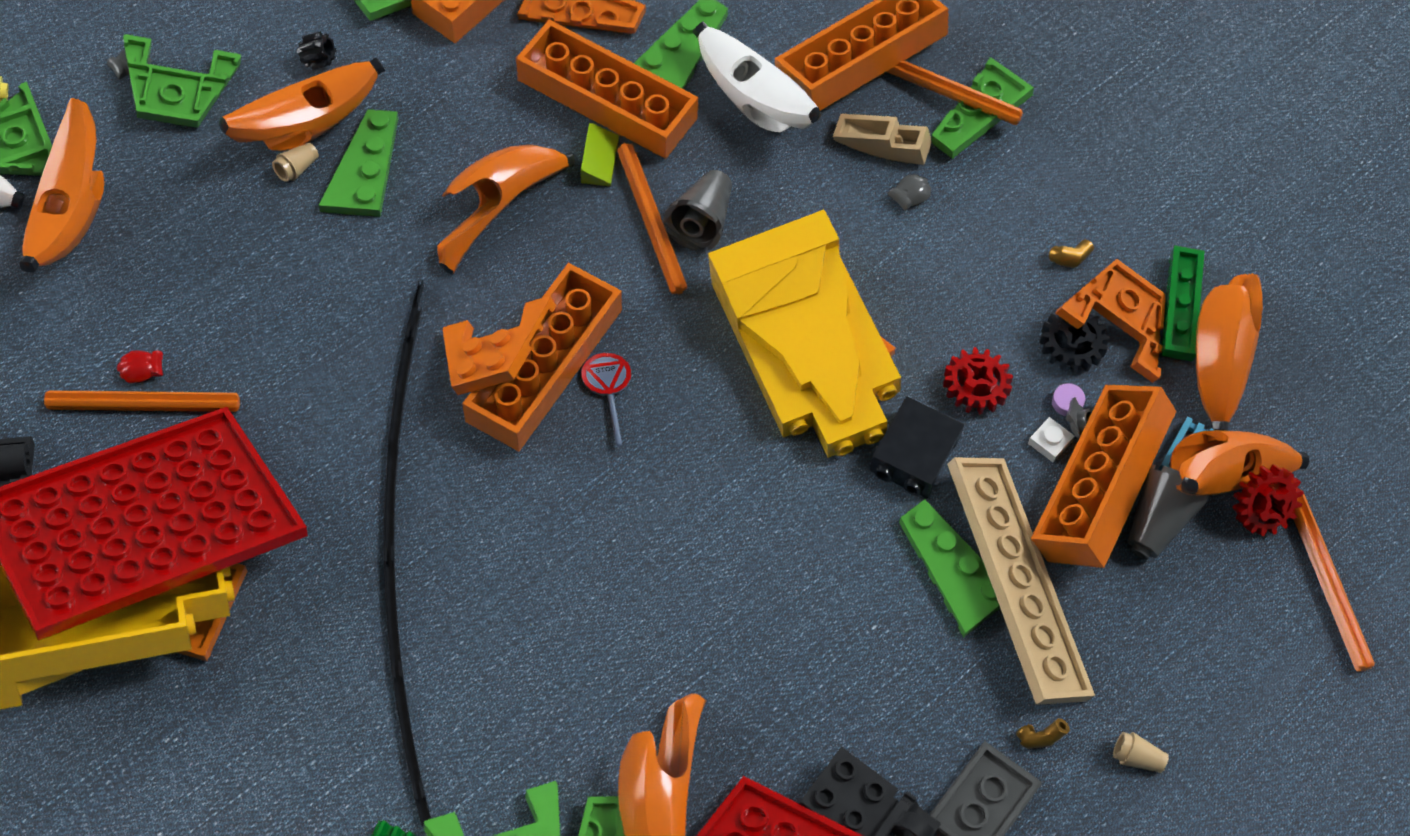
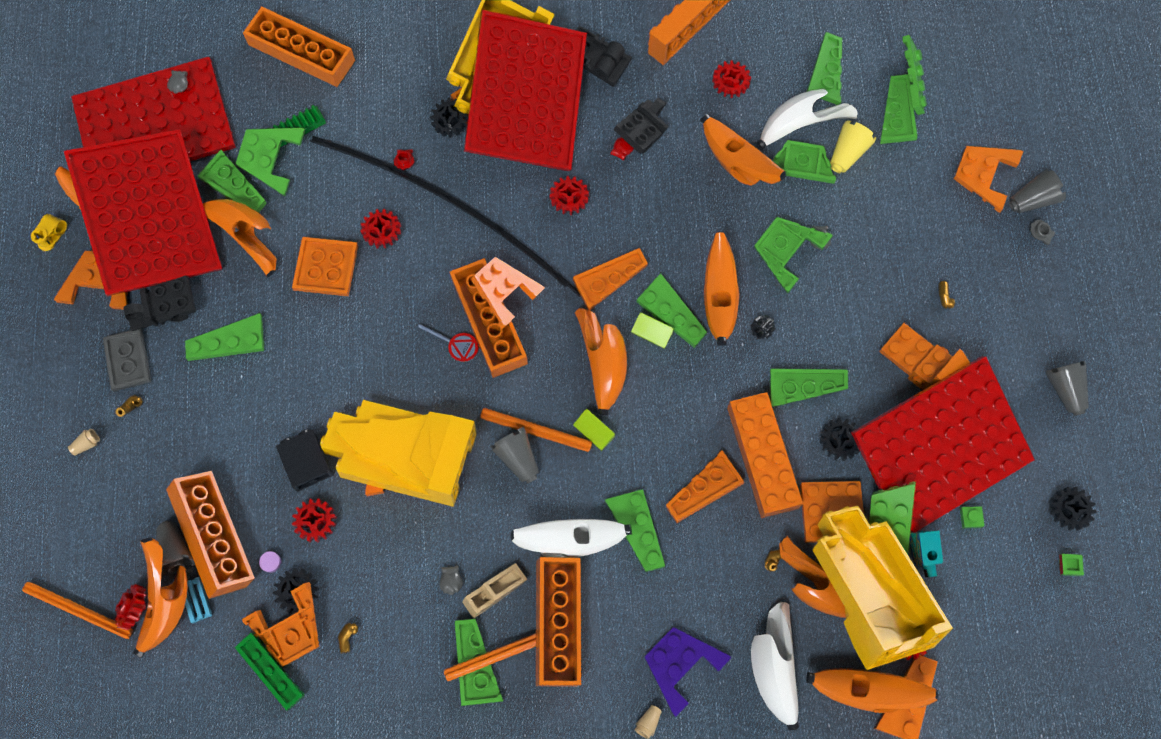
camera: 130 degrees right, 10 degrees up
orange axle [44,390,240,412] -> none
tan cone [272,143,319,182] -> none
orange brick [516,19,698,159] -> none
bright green wing [899,499,1000,637] -> none
tan plate [947,457,1095,705] -> none
white plate [1028,417,1075,463] -> none
dark grey animal [1065,397,1092,440] -> none
orange piece [1196,274,1263,431] -> none
none -> bright green wing [185,313,264,361]
none -> orange plate [292,237,358,297]
none -> red gear [360,209,401,248]
none -> red animal [394,149,414,170]
none -> black gear [430,98,468,138]
none -> red gear [550,176,589,215]
none -> orange wing [573,248,648,310]
none -> black plate [614,98,669,154]
none -> lime slope [631,312,674,349]

